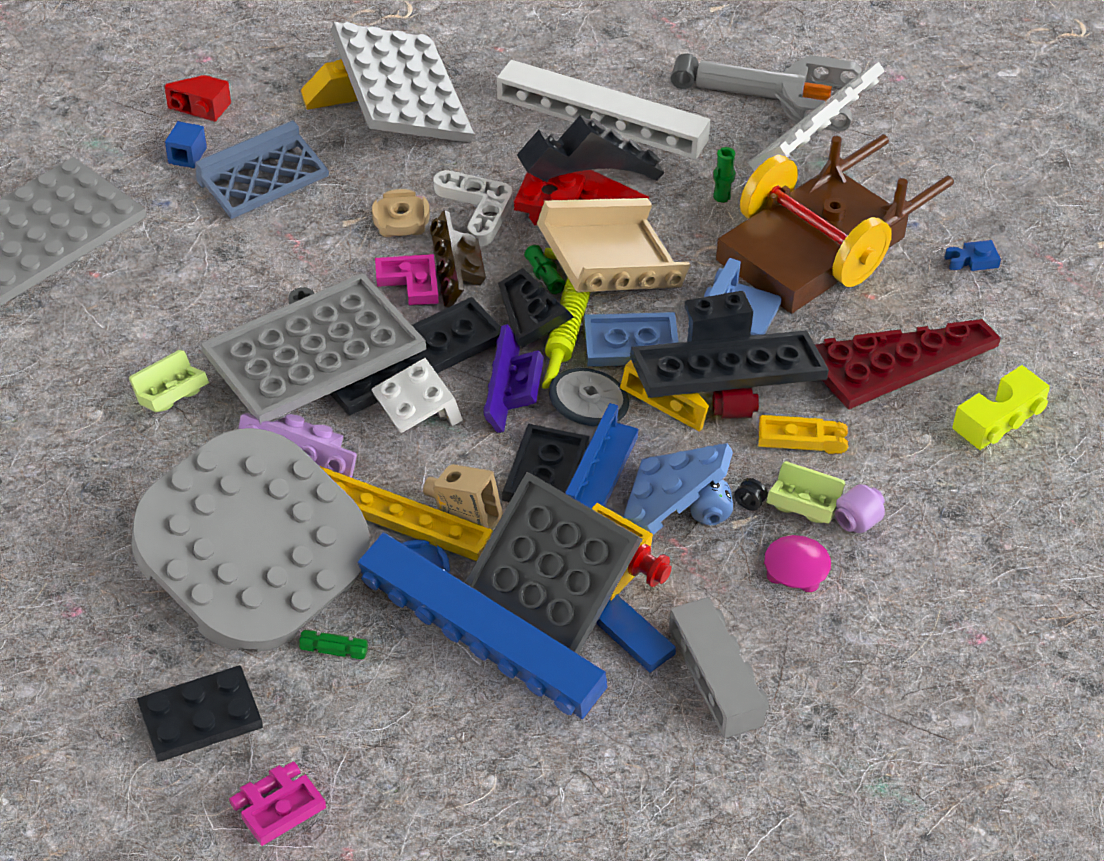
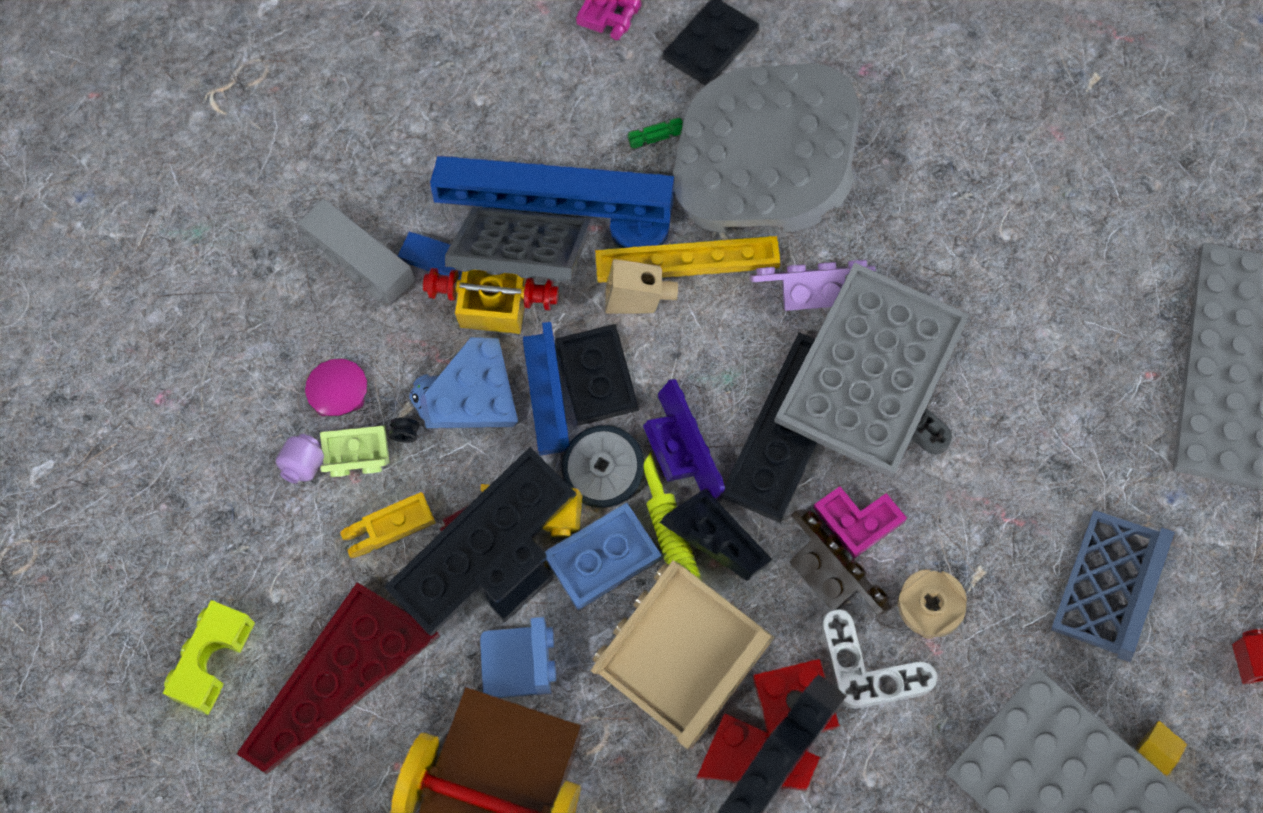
camera: 155 degrees right, 20 degrees up
yellowish green bracket [129,350,209,412] -> none
blue brick [165,121,207,168] -> none
white bracket [372,358,463,433] -> none
green pin [524,244,566,294] -> none

